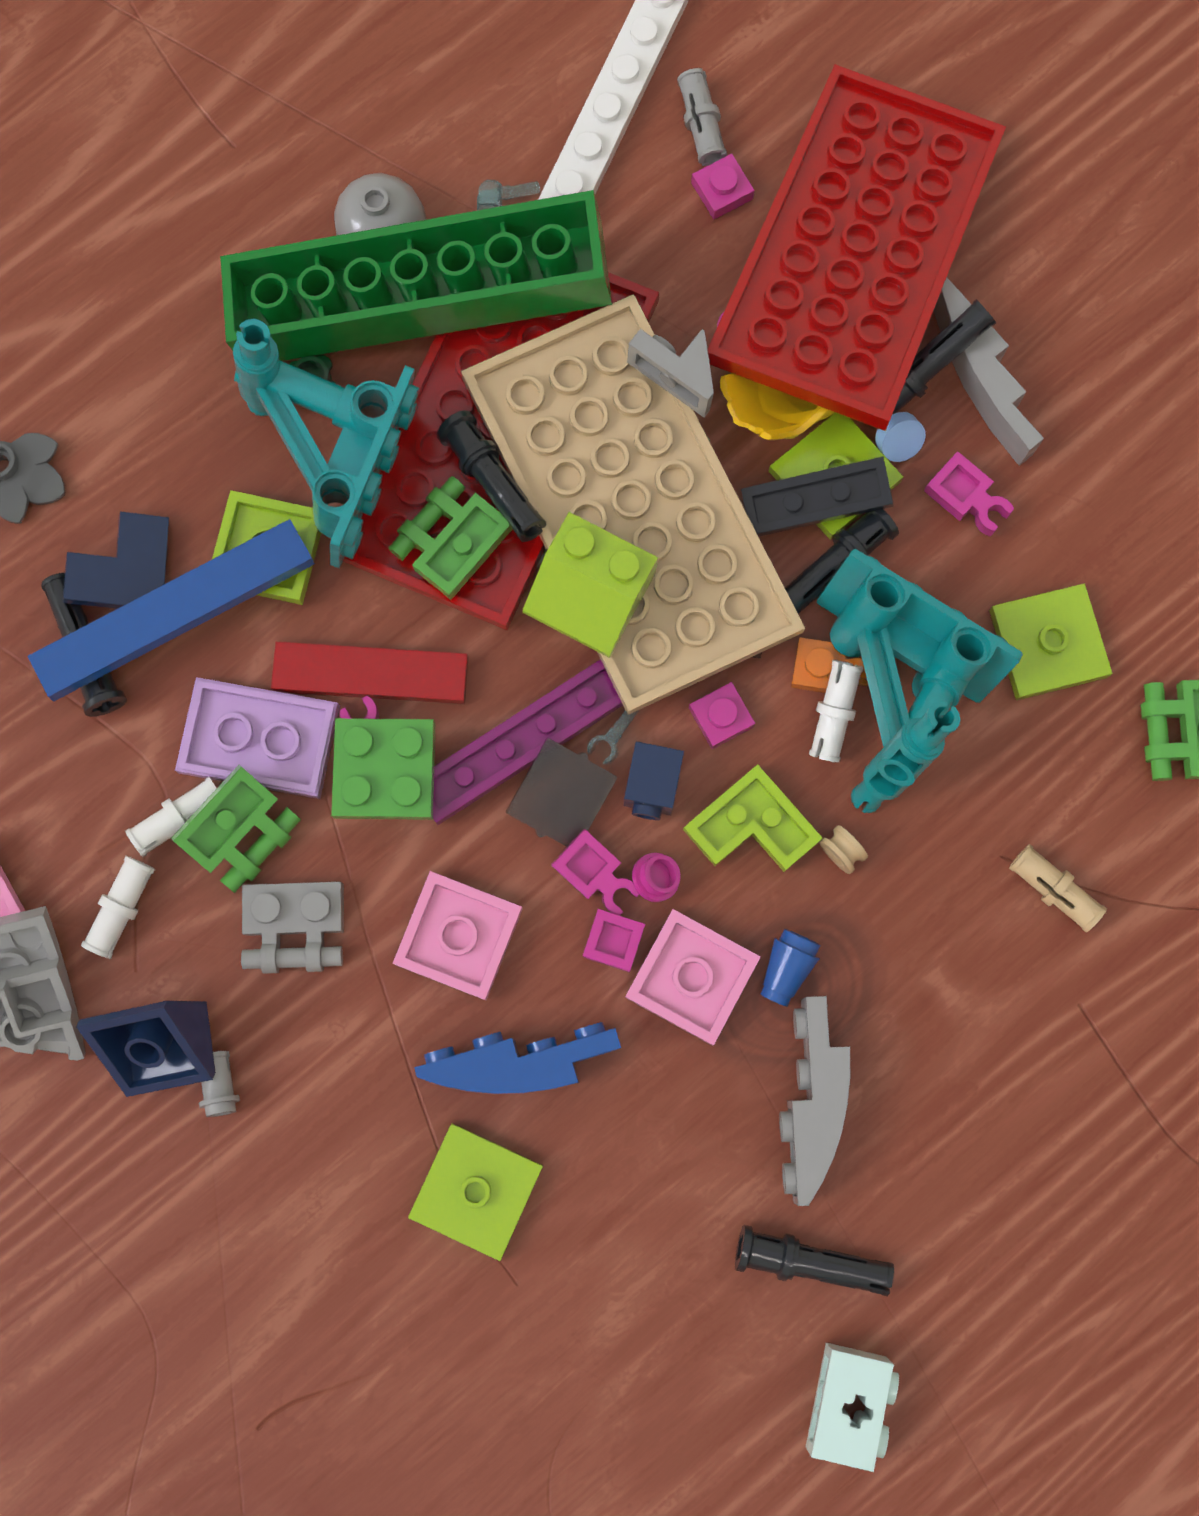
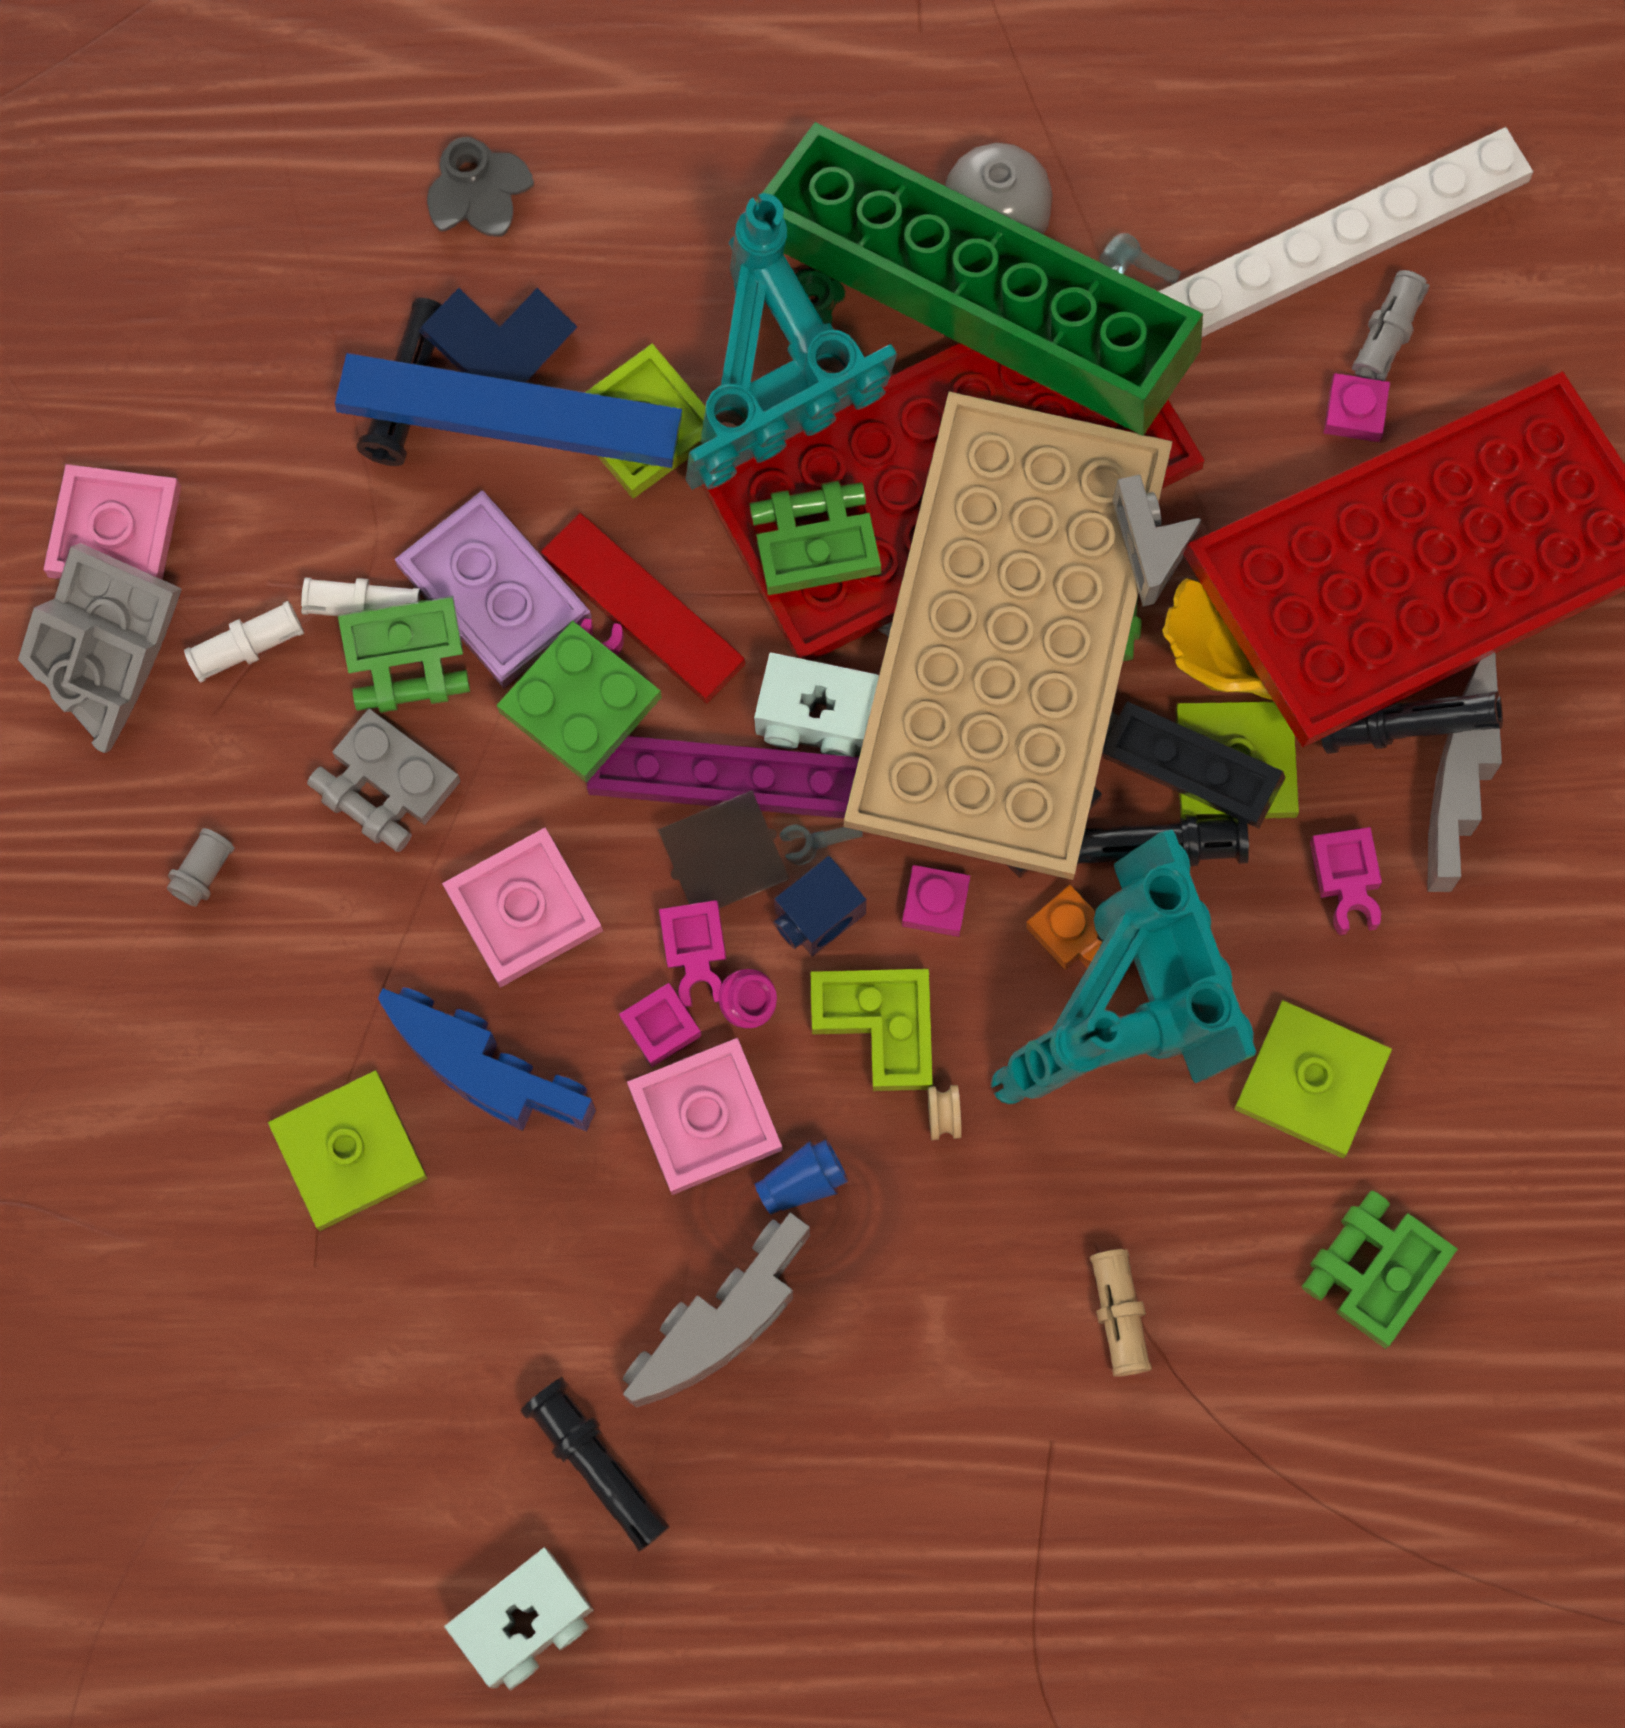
camera: 40 degrees right, 5 degrees down
dark blue slope [76,1001,216,1097] -> none
black pin [437,410,546,542] -> none
lime slope [522,512,658,658] -> none
white pin [809,660,863,762] -> none
light blue tile [875,412,926,462] -> none
none -> light aqua brick [754,652,879,757]

